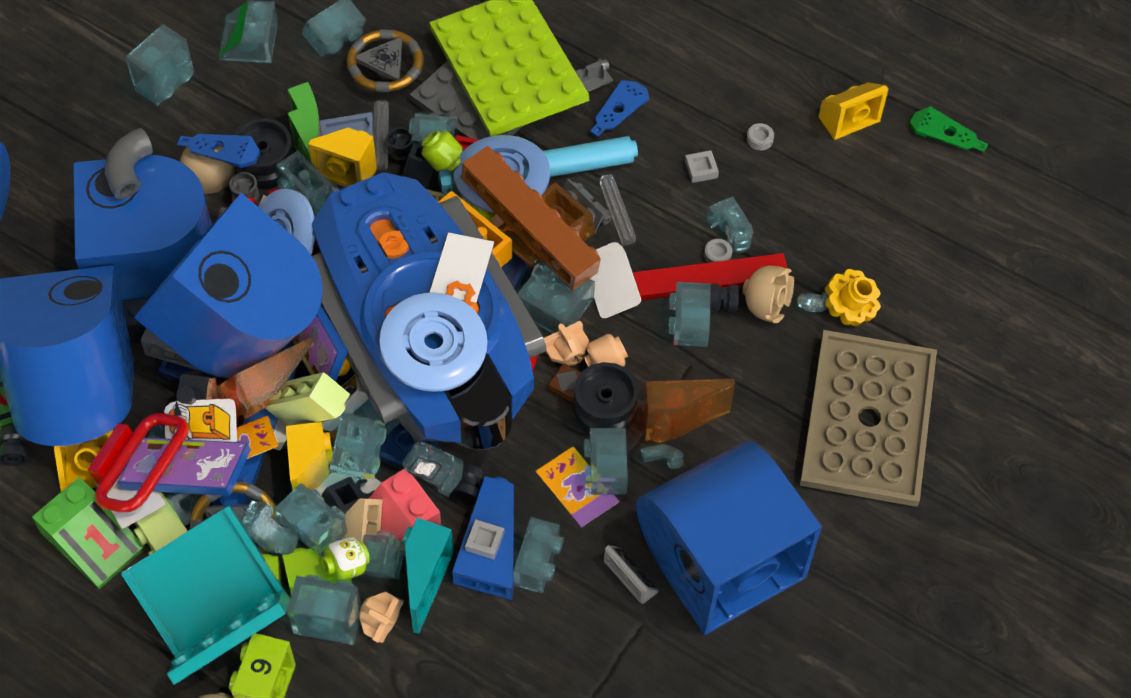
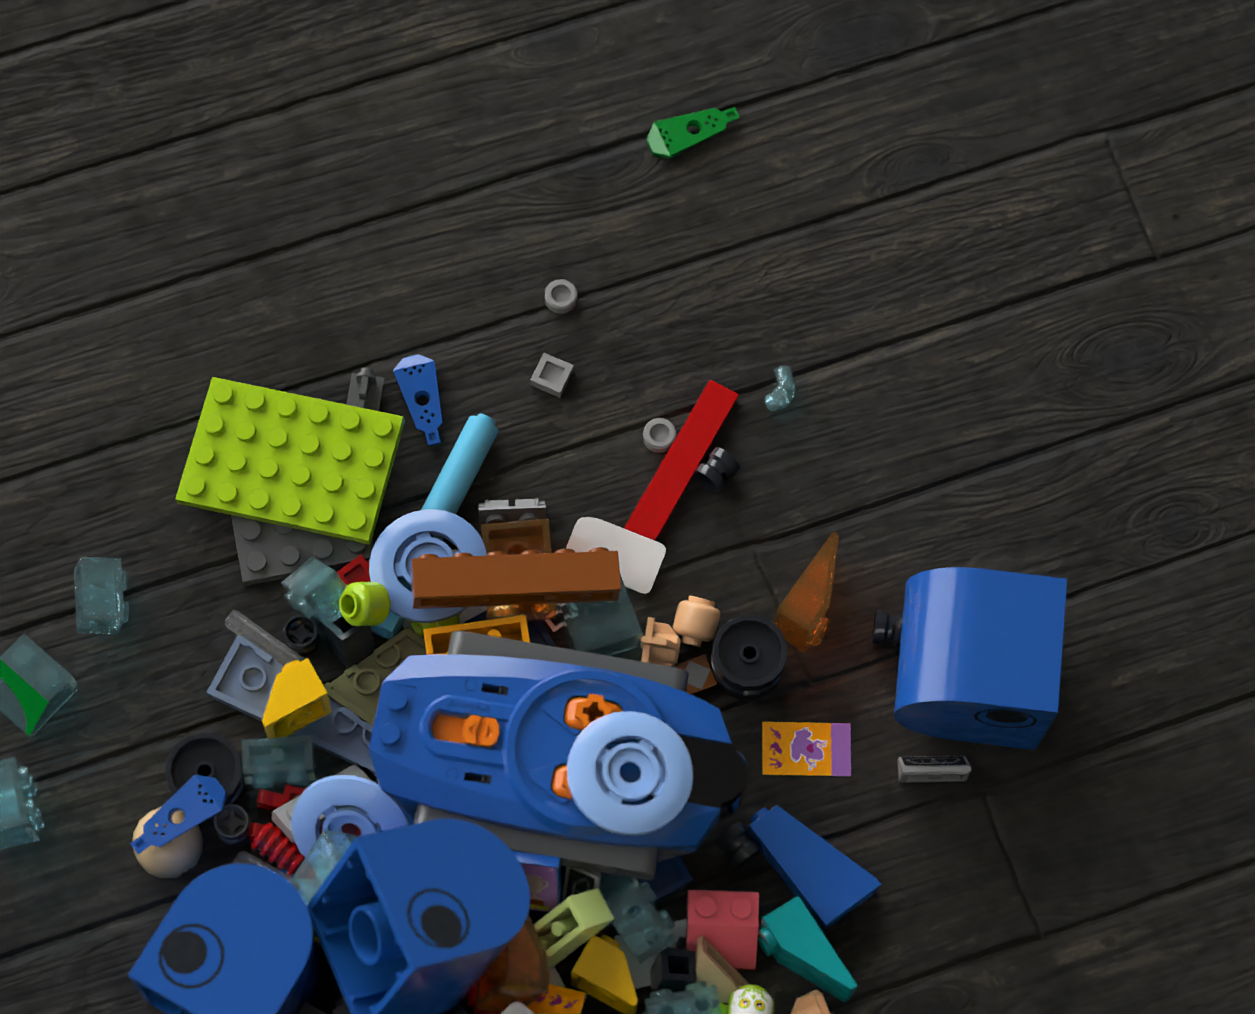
camera: 55 degrees left, 10 degrees up
dark grey cylinder [104,128,153,199] -> none
bright green slope [288,82,322,185] -> none
piece [347,29,424,92] -> none
clear light blue brick [363,531,405,579] -> none
clear light blue leg [402,441,464,497] -> none
white sticker [430,233,494,303] -> none
light grey tile [465,519,504,560] -> none
clear light blue brick [513,517,564,593] -> none
clear light blue brick [584,428,628,495] -> none
clear axle [599,174,636,246] -> none
clear light blue arm [641,444,684,469] -> none
clear light blue brick [668,282,711,347] -> none
clear light blue leg [707,196,753,253] -> none
tan cylinder [743,266,794,323] -> none
dark tan plate [800,330,937,507] -> none
yellow slope [819,83,888,140] -> none
yellow plant [825,269,881,327] -> none

